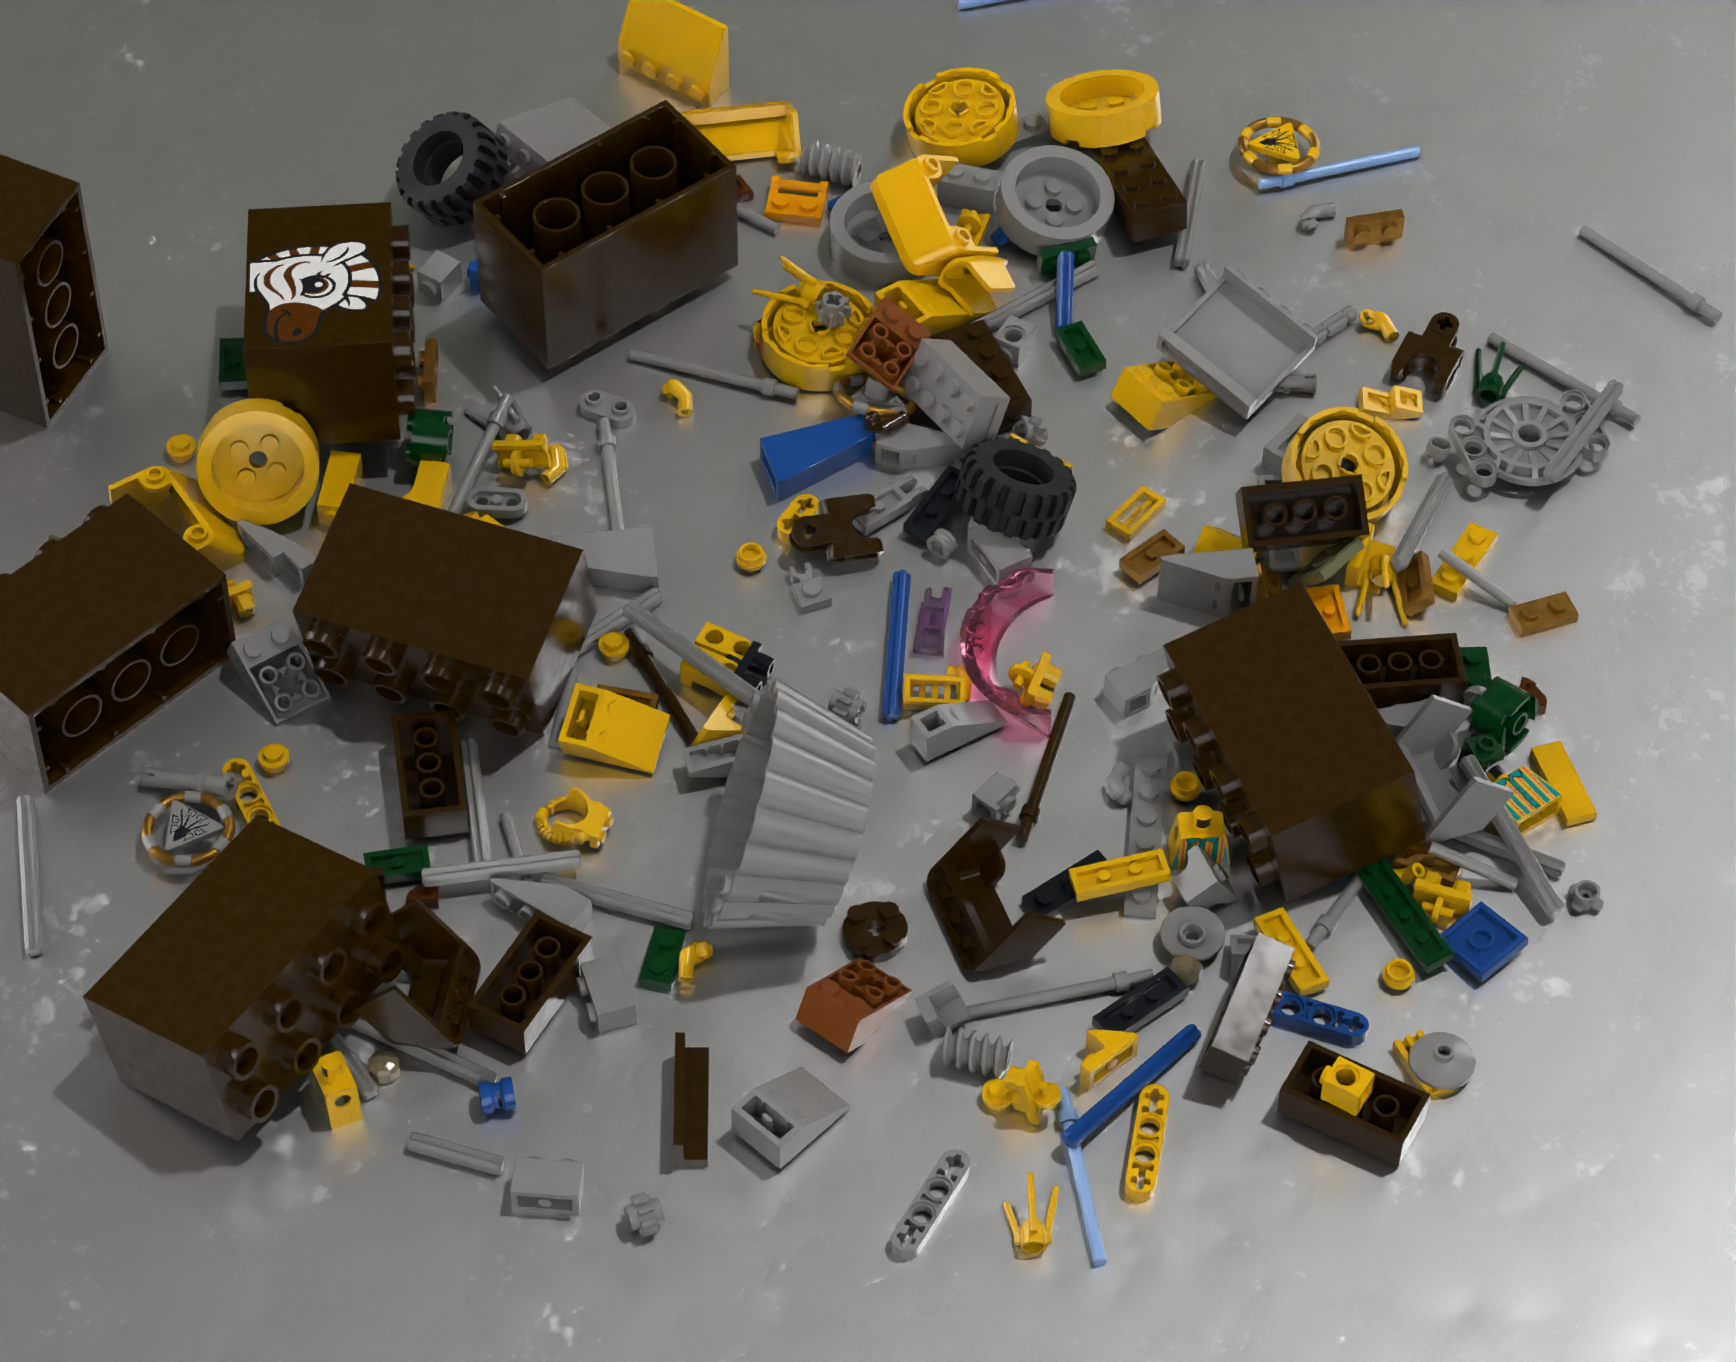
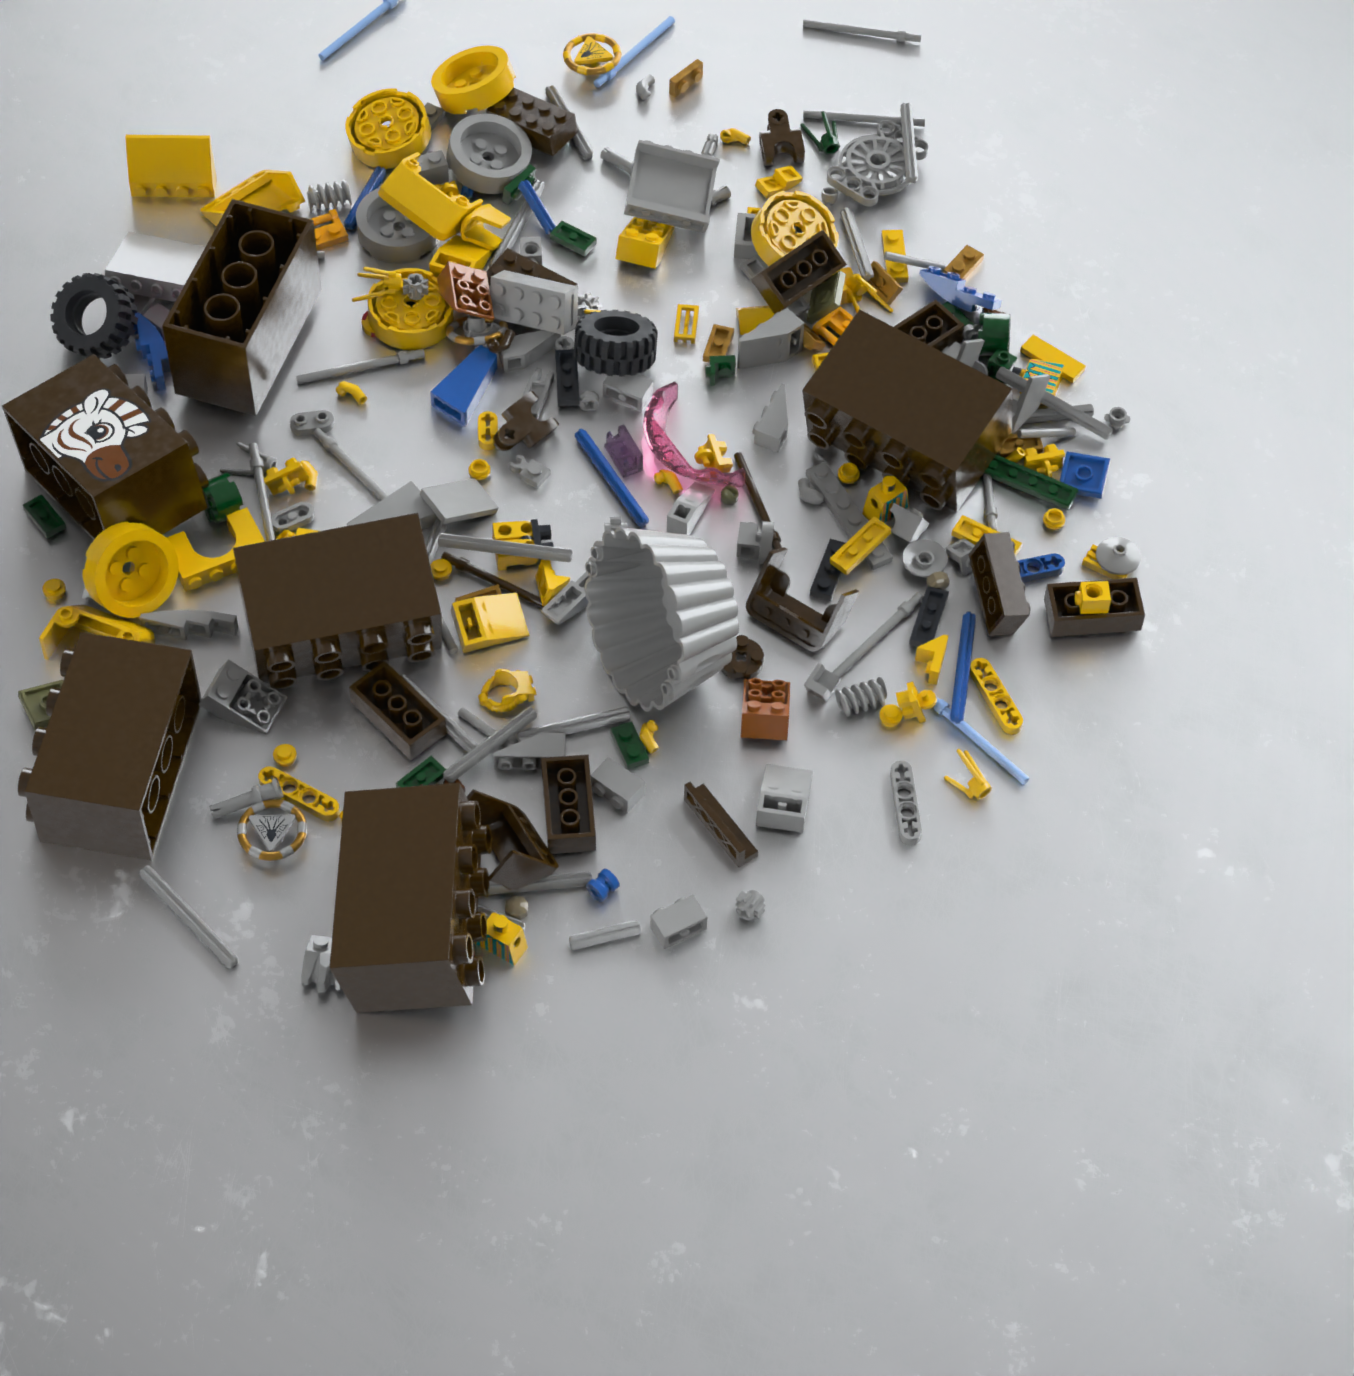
camera: 35 degrees left, 5 degrees up
yellow slope [902,673,967,710] -> none
none -> light grey tile [420,478,499,524]
none -> dark green bracket [705,355,736,386]
none -> olive hinge [721,485,739,505]
none -> light grey beam [759,521,774,564]
none -> slope [919,266,1002,312]

